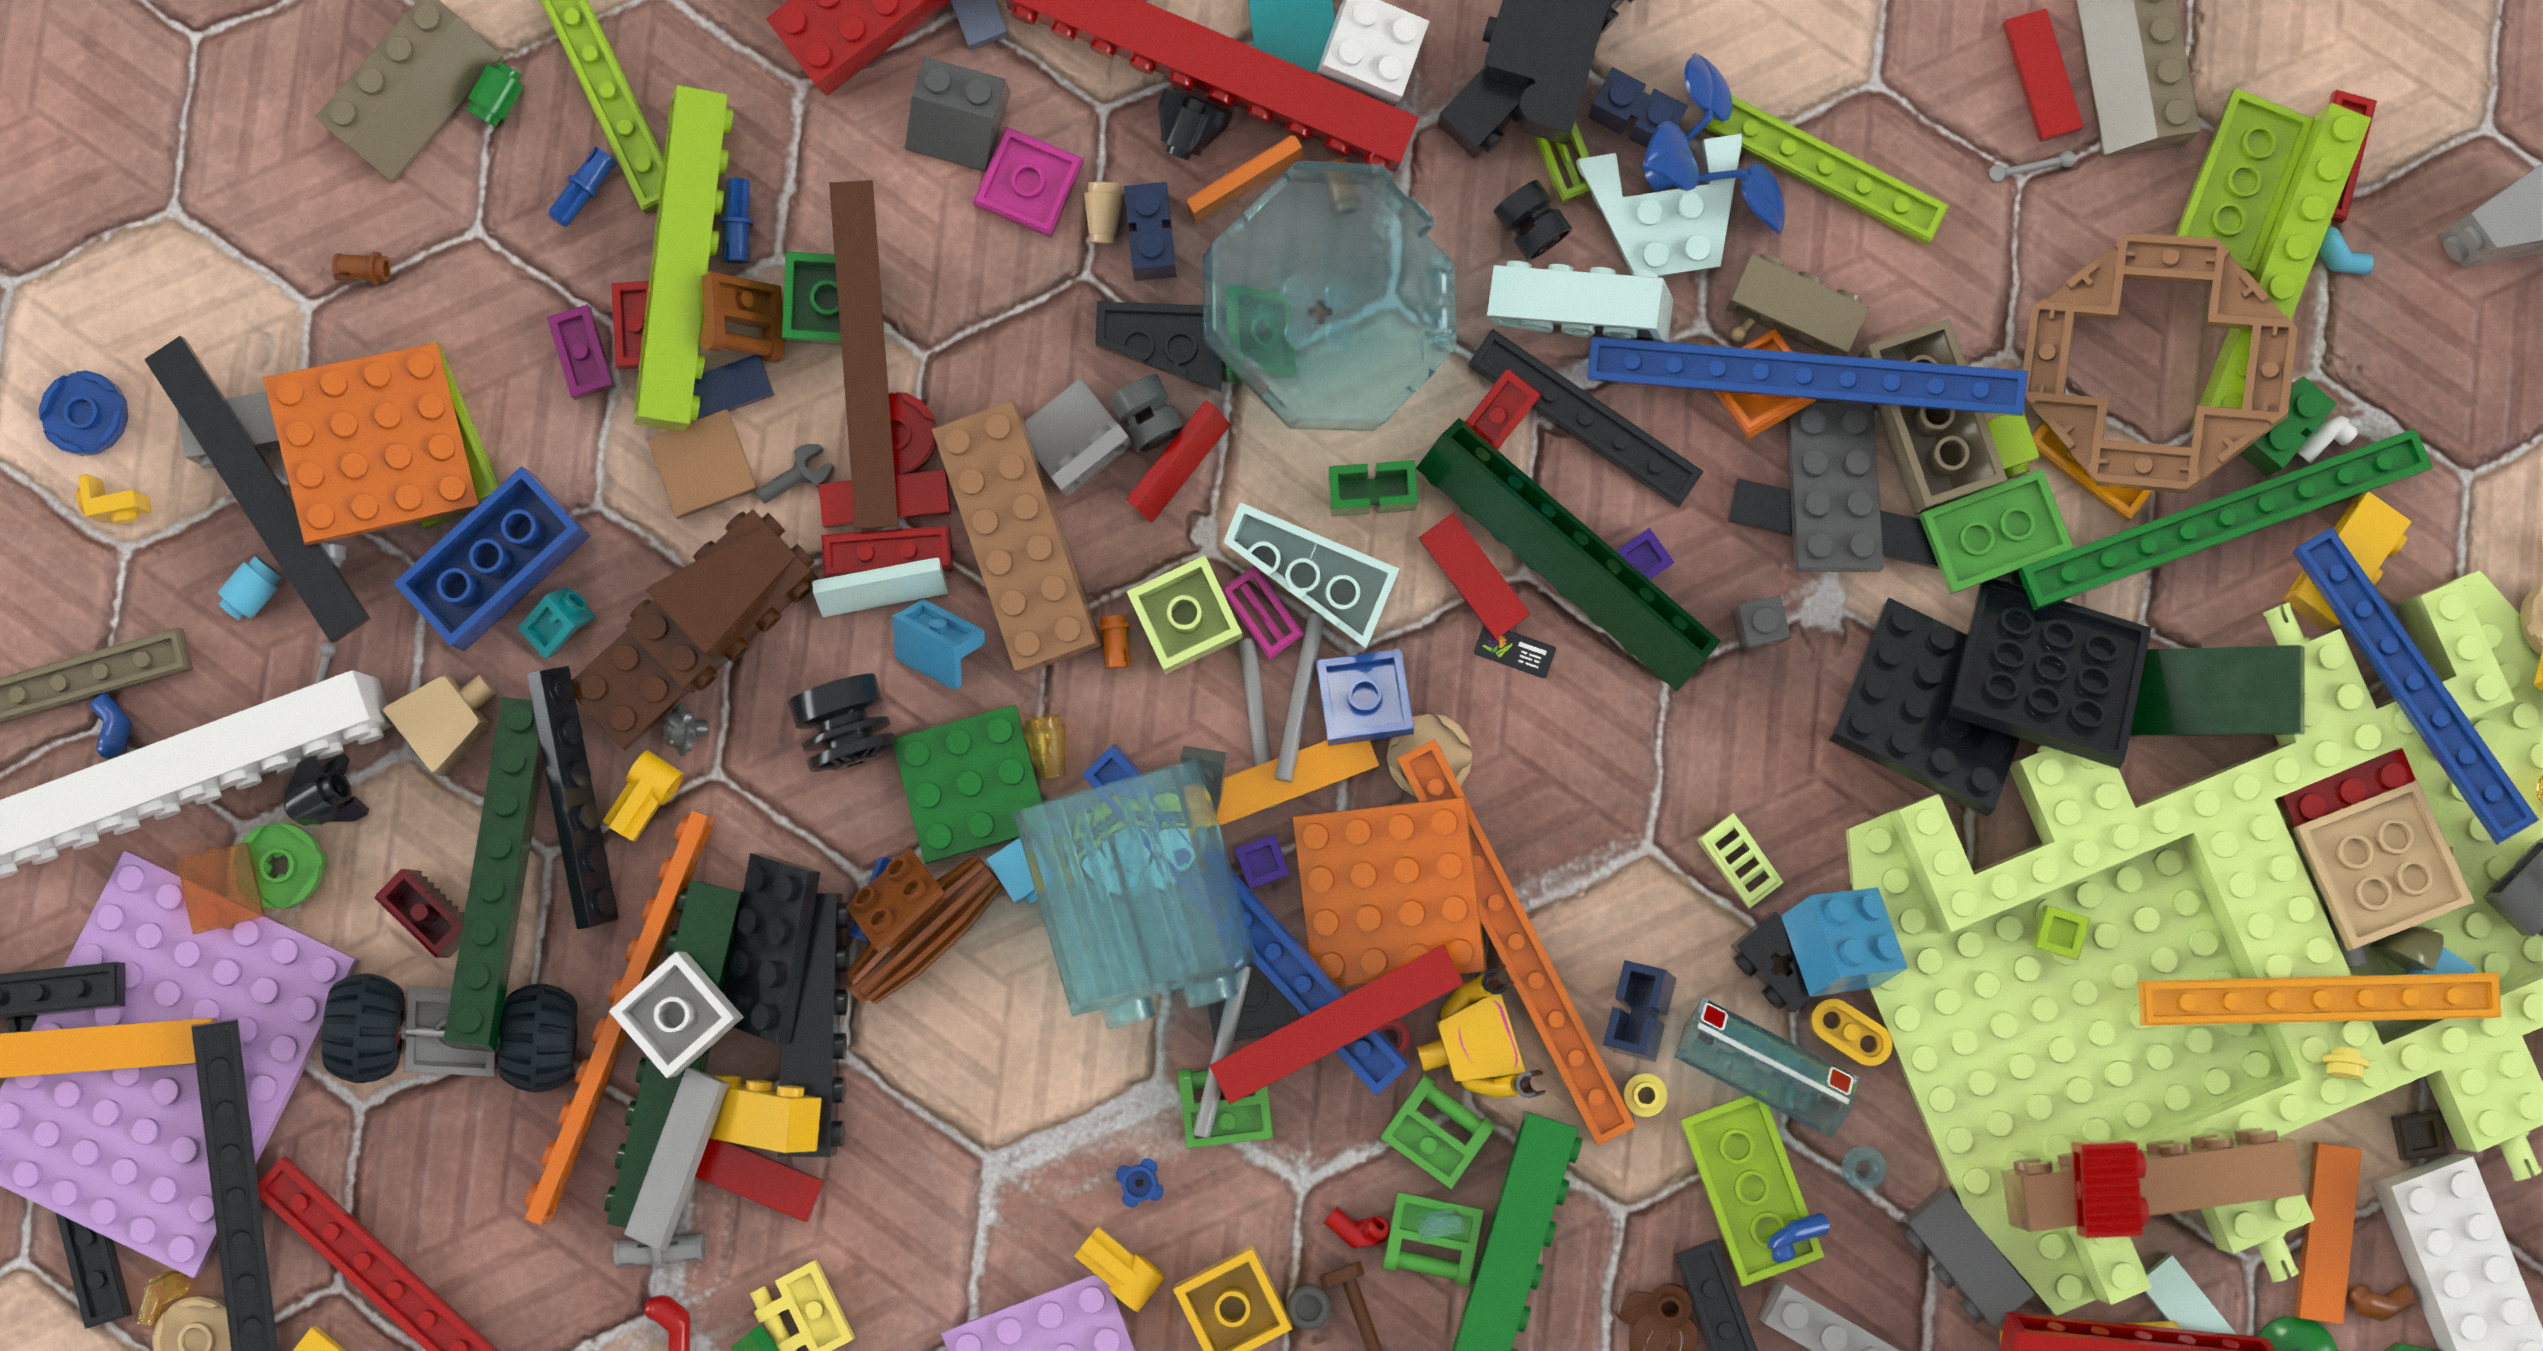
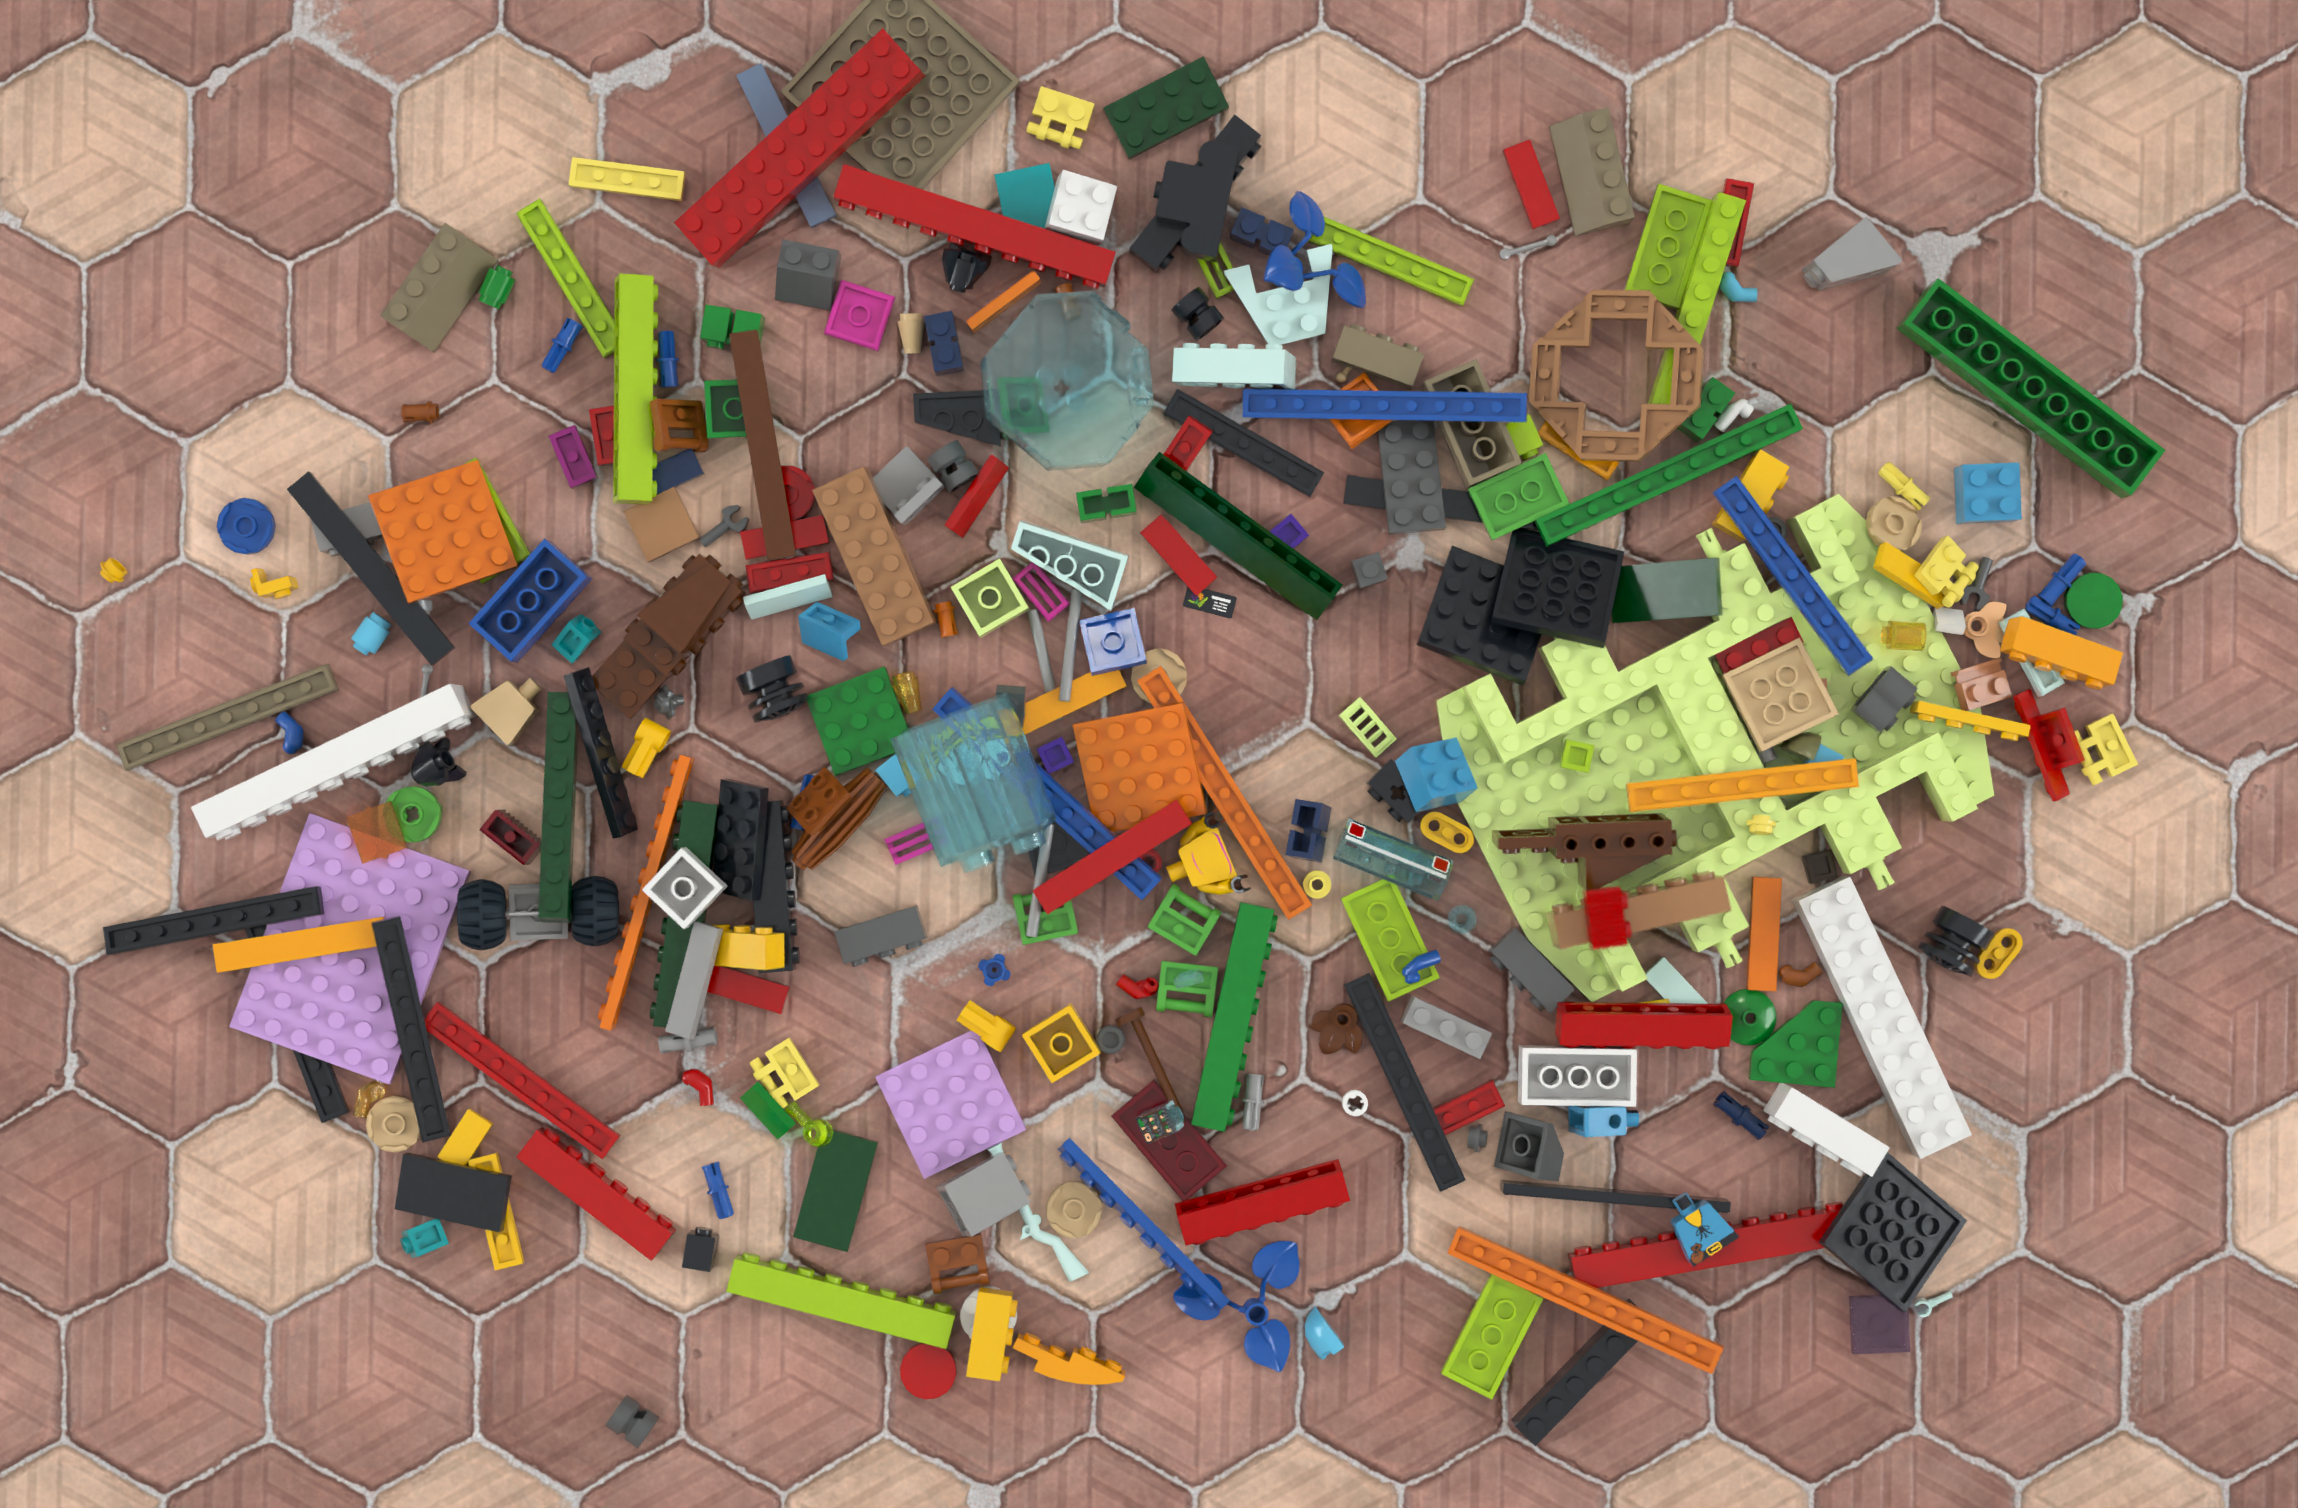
camera: 10 degrees left, 5 degrees up
none -> green piece [700,304,765,350]
none -> dark grey brick [834,905,927,967]
none -> dark pink tile [884,817,948,865]
none -> reddish brown wedge [1492,813,1677,890]

